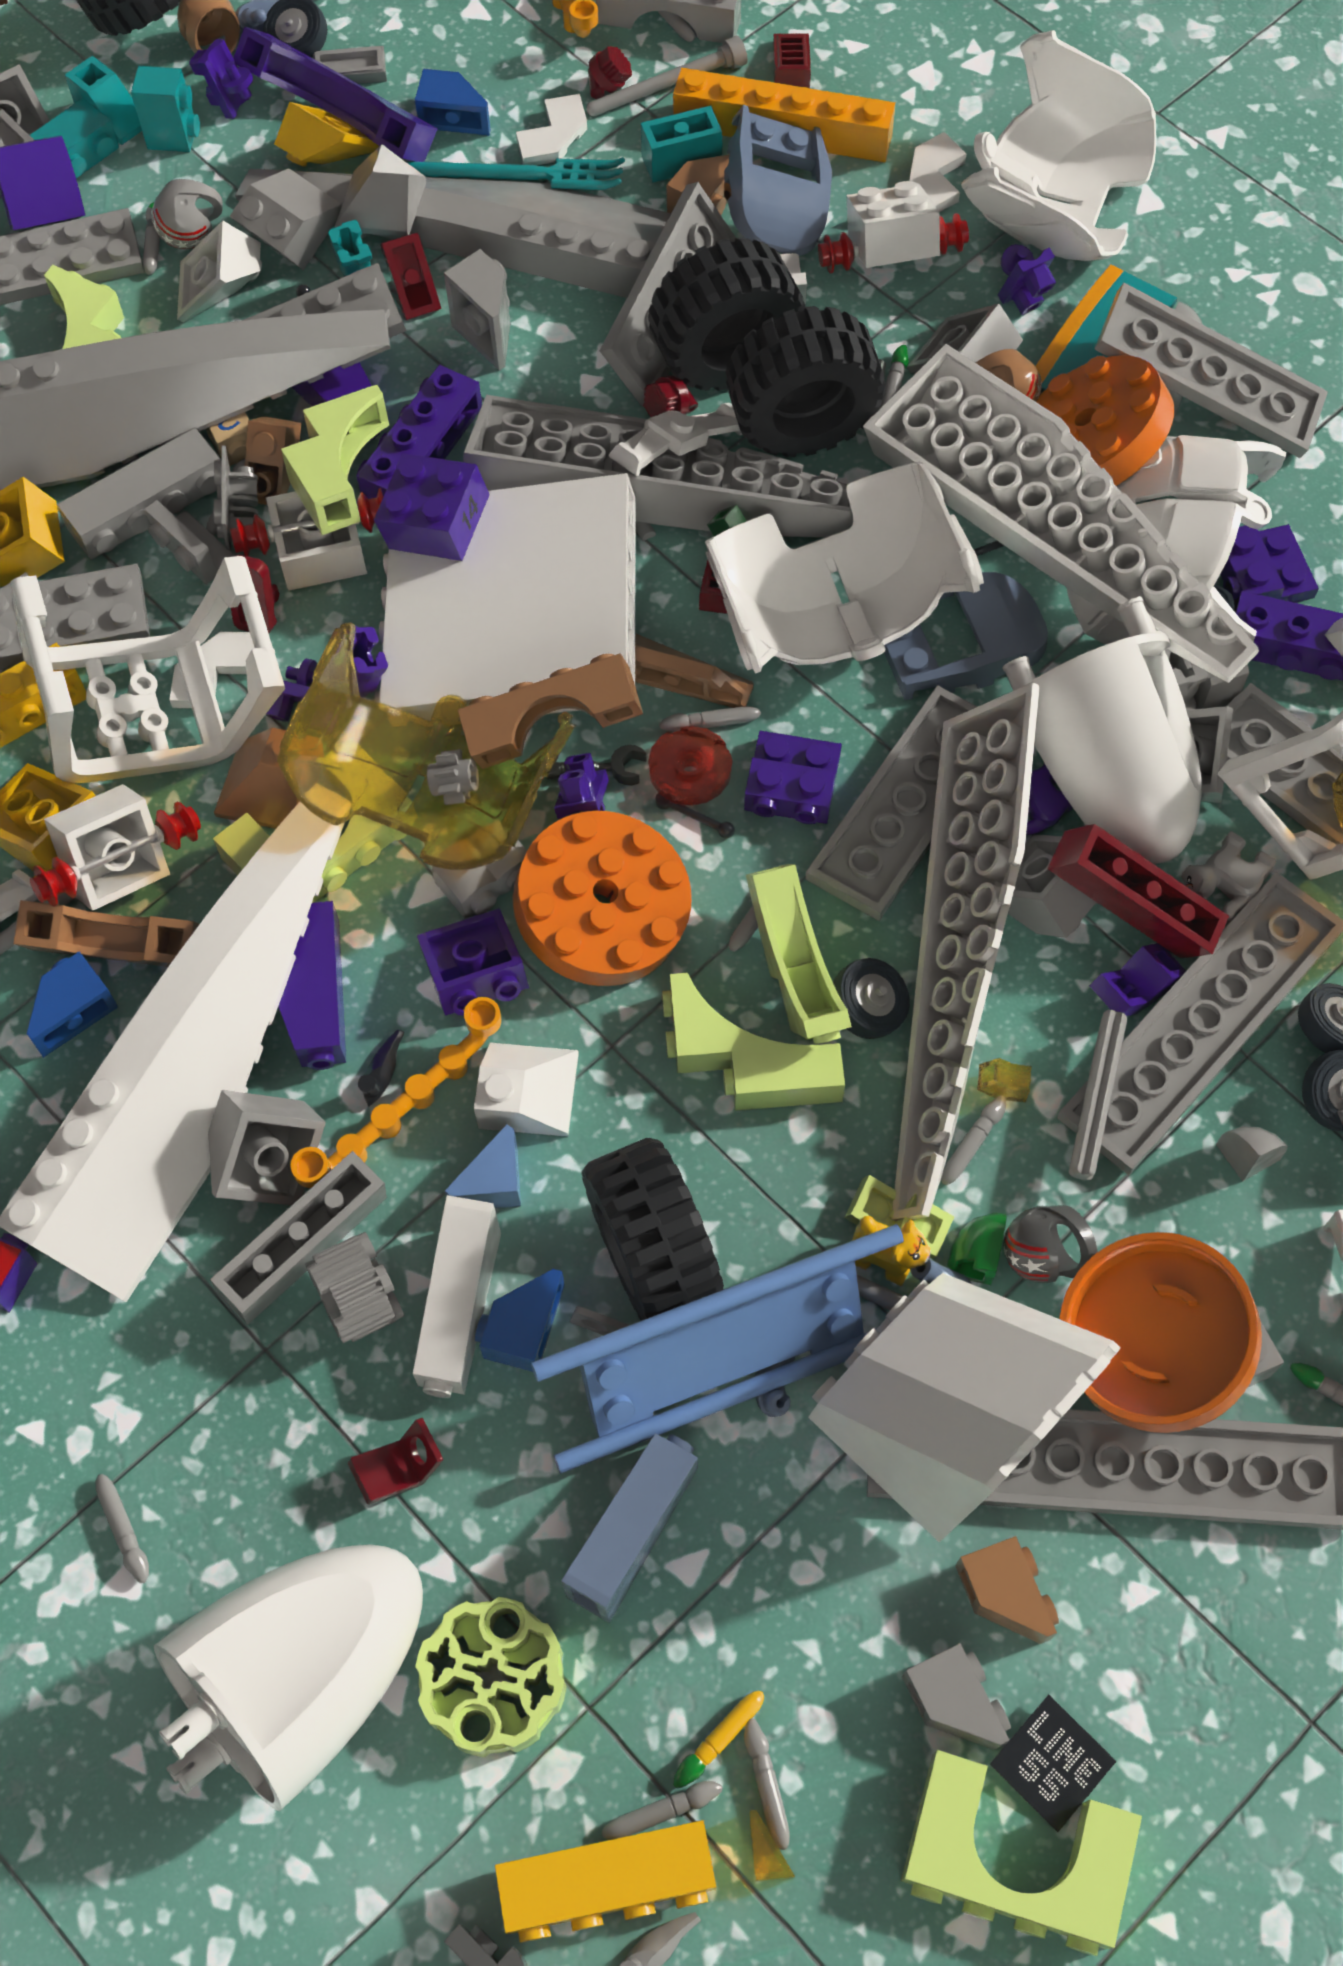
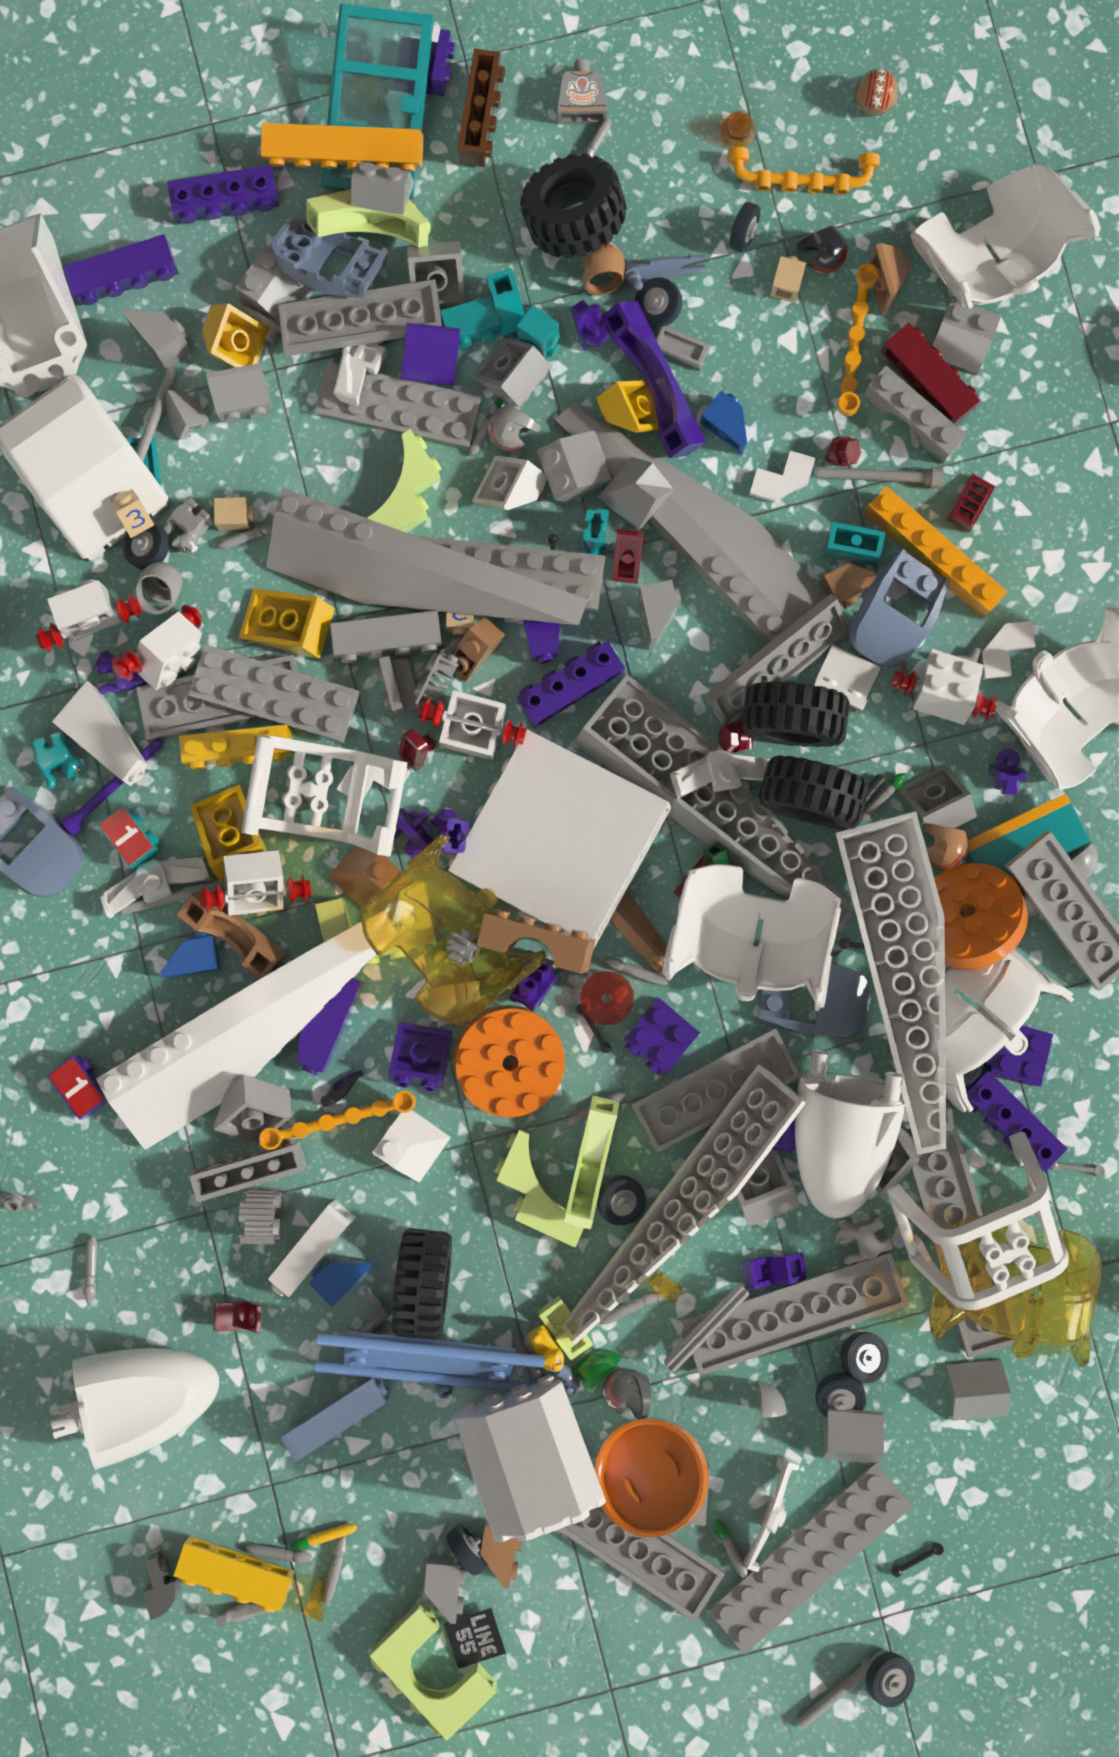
camera: 30 degrees right, 20 degrees up
yellowish green arch [281,384,389,535] -> none
dark purple brick [374,453,490,561] -> none
teal piece [405,157,625,190] -> none
yellowish green connector [415,1597,567,1757] -> none
medium blue slope [445,1124,521,1208] -> none
dark red brick [1047,824,1229,958] -> none
none -> black wheel [446,1525,488,1576]
none -> light grey slope [473,337,552,408]

